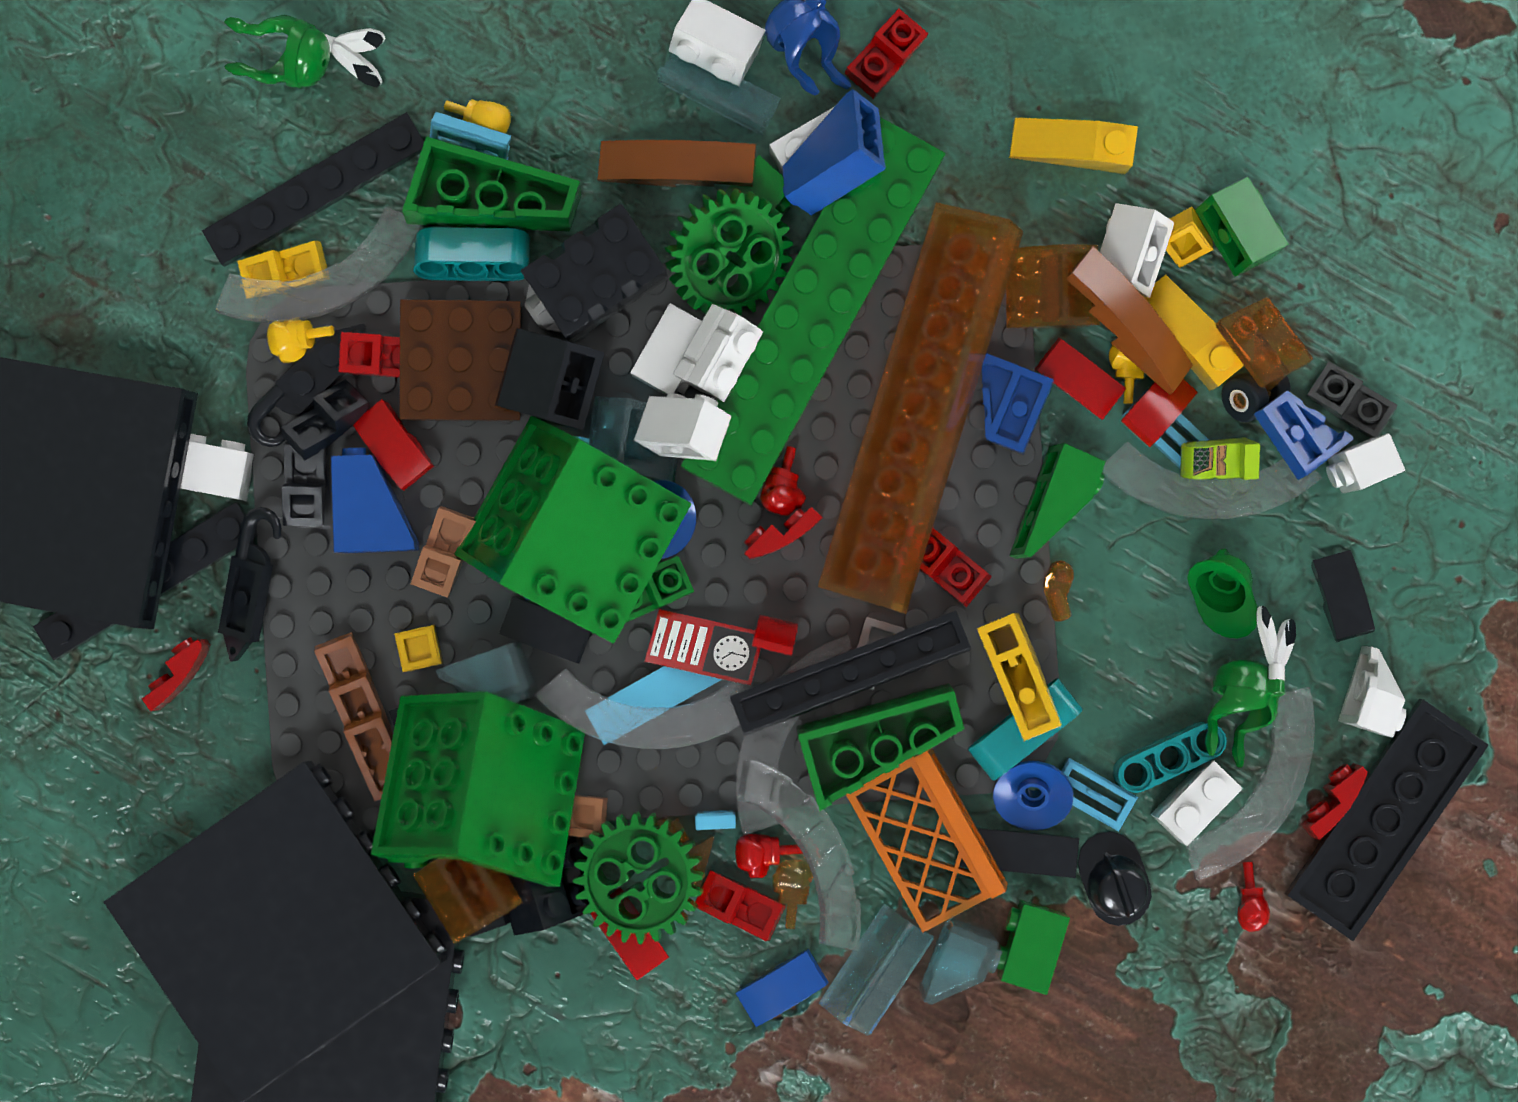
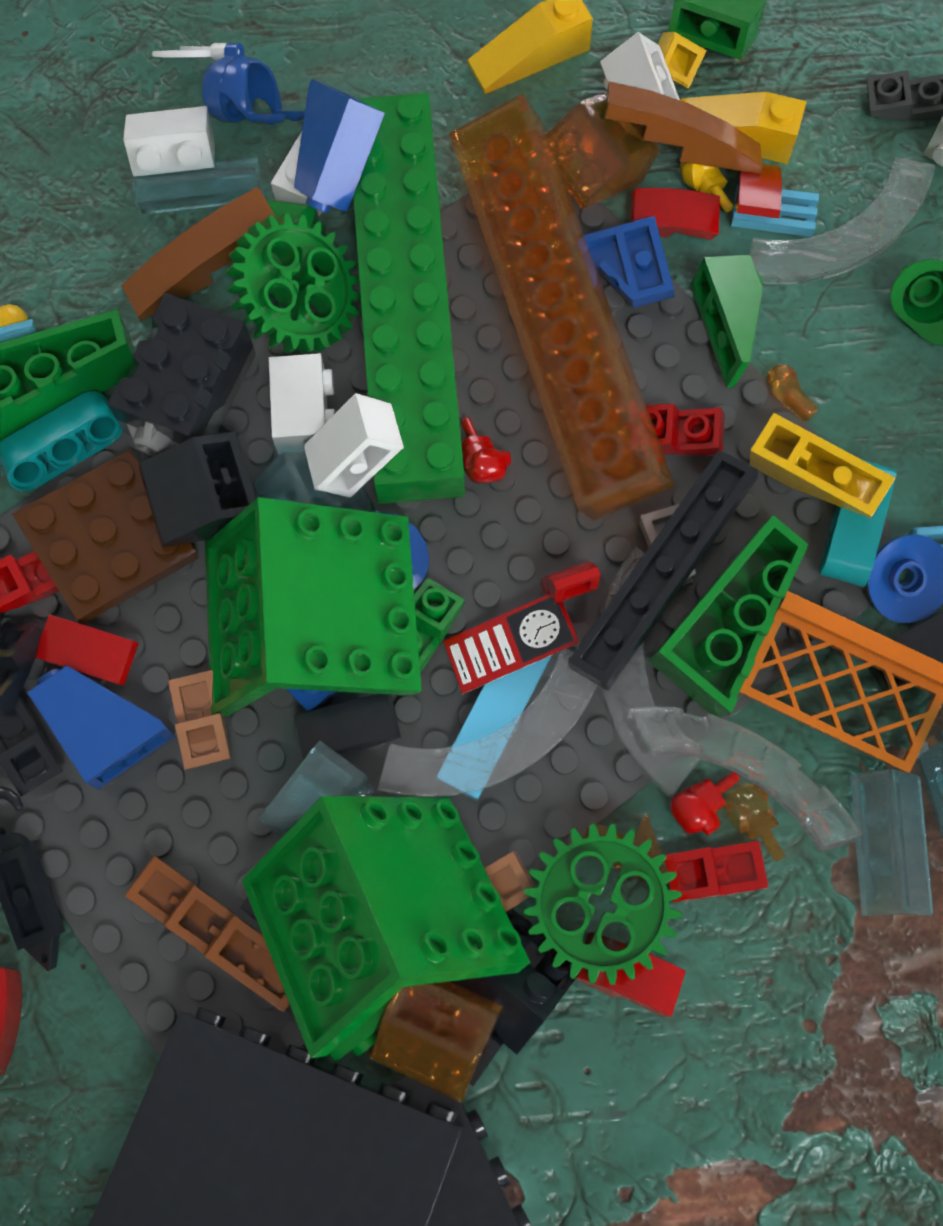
camera: 30 degrees left, 15 degrees down
yellow tile [394,625,443,672] -> none
white brick [673,304,763,402] -> none
medium azure tile [695,810,736,830] -> none
blue slope [735,949,829,1027] -> none
red slope [744,507,823,559] -> none
red slope [844,8,929,99] -> none
lime leg [1180,437,1260,480] -> none
clear orange plate [1215,297,1313,422] -> none
blue wing [1254,391,1354,480] -> none

